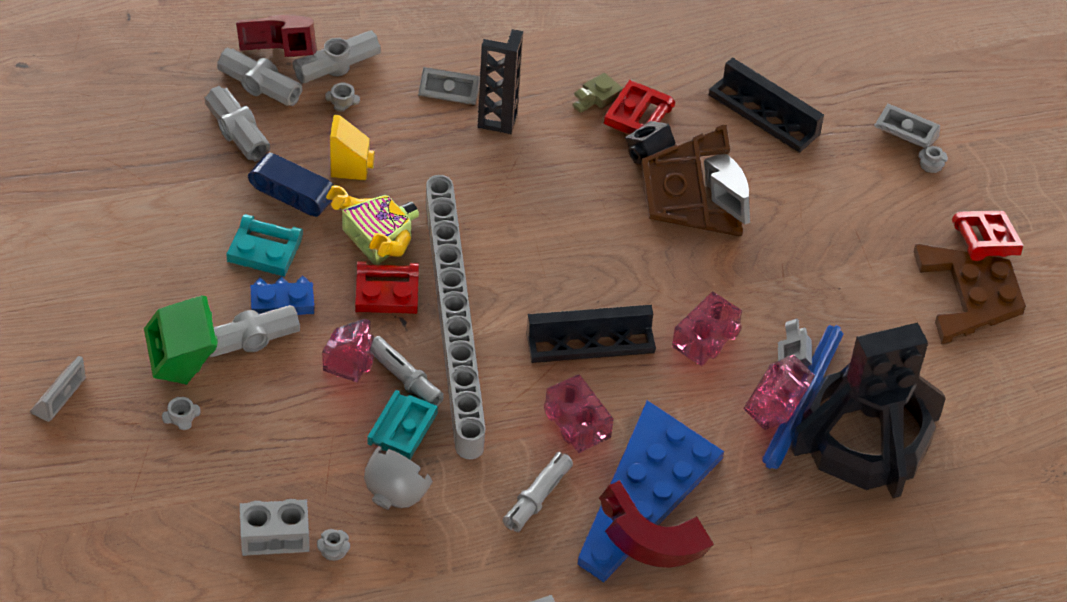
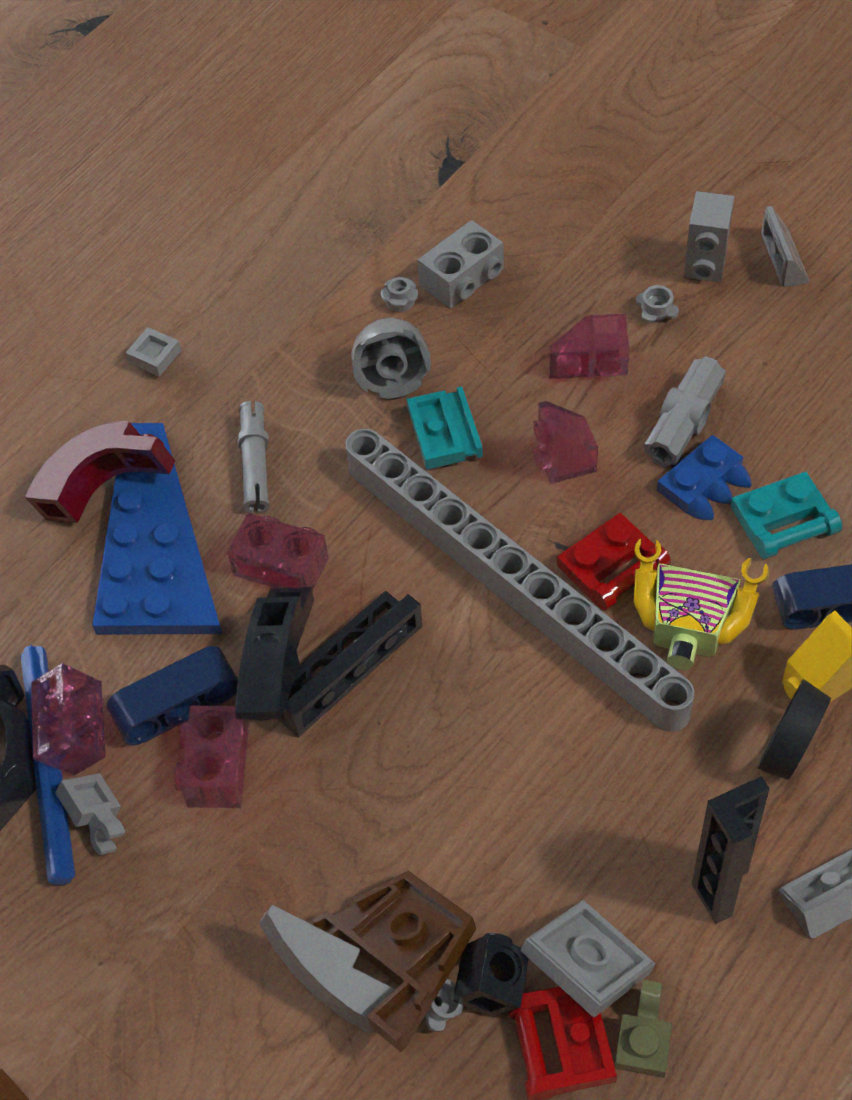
camera: 150 degrees right, 5 degrees up
green slope [144,295,218,385] -> none
light grey pin [367,336,444,406] -> none
none -> dark blue beam [106,646,238,746]
none -> black slope [235,587,314,721]
none -> light grey tile [520,900,656,1017]
none -> clear pink slope [549,314,629,379]
none -> light grey brick [684,191,734,282]
none -> black tyre [757,679,831,780]

